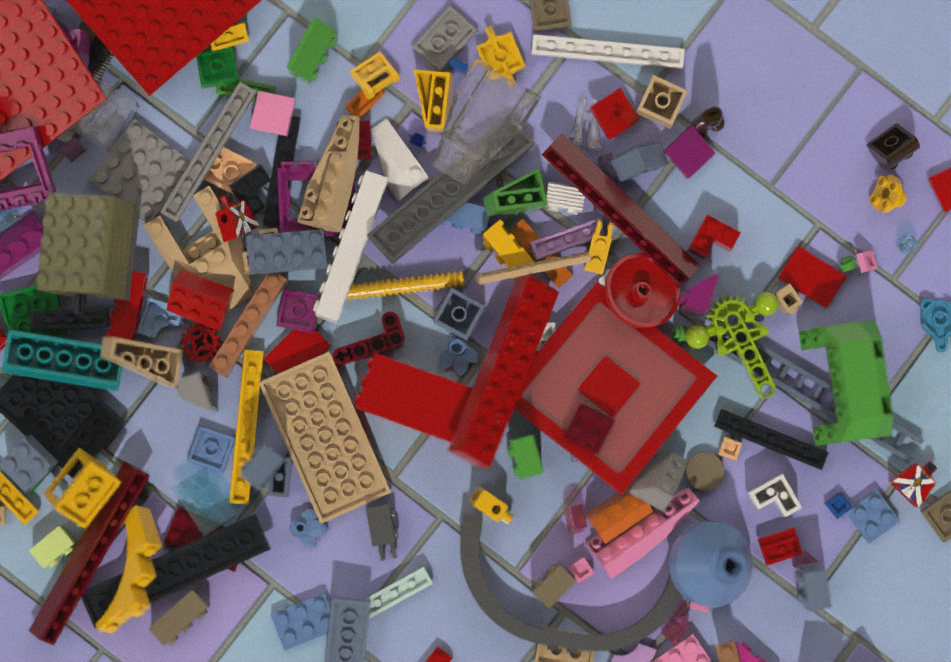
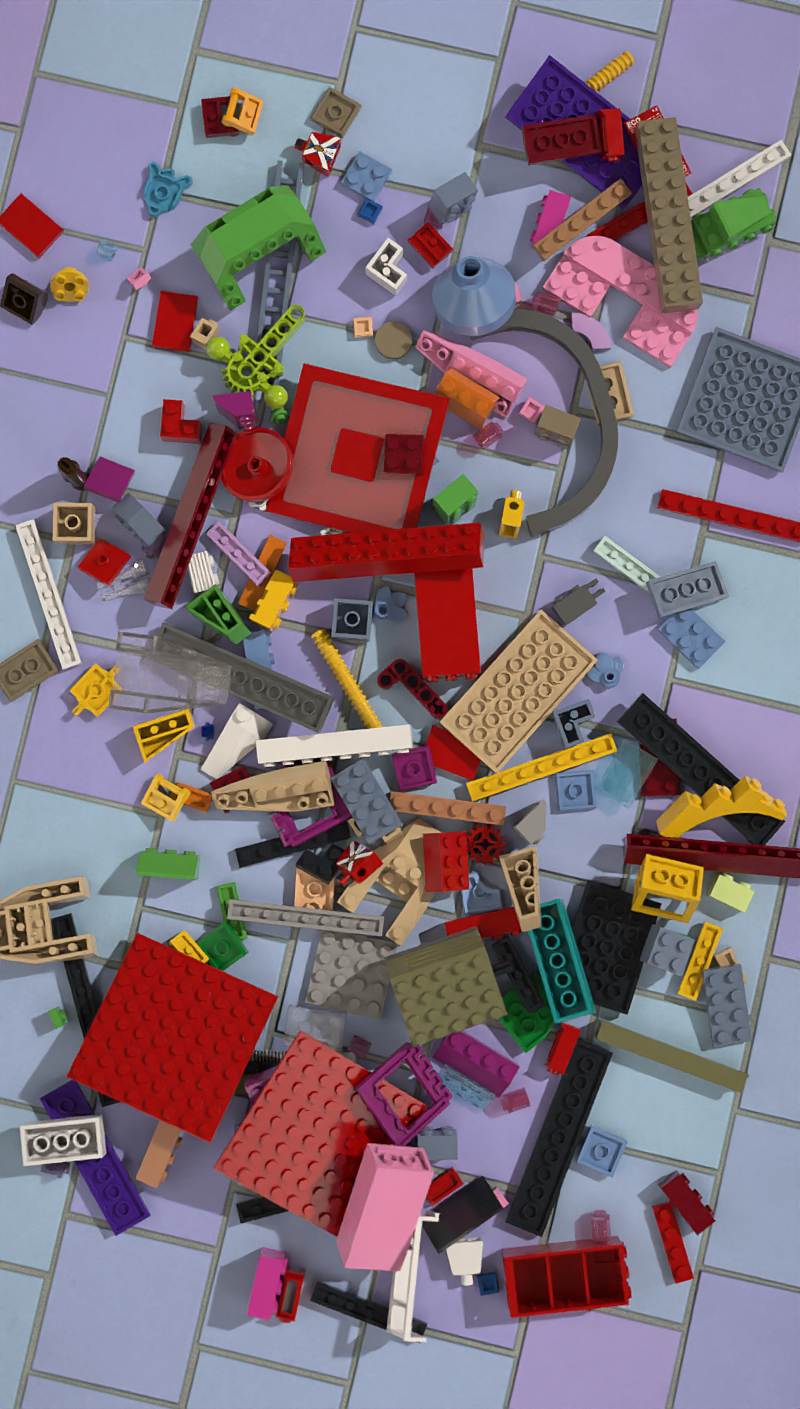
camera: 115 degrees left, 0 degrees up
dark tan brick [148,589,210,646] -> none
sand blue brick [240,444,286,490] -> none
bright pink tile [250,91,296,137] -> none
light grey tile [412,5,478,72] -> none
blue tile [448,58,468,75] -> none
tan tile [475,252,592,284] -> none
yellow hinge [584,219,614,274] -> none
light grey slope [629,452,689,512] -> none
black plate [714,409,829,470] -> none
bright green plate [838,256,857,272] -> none

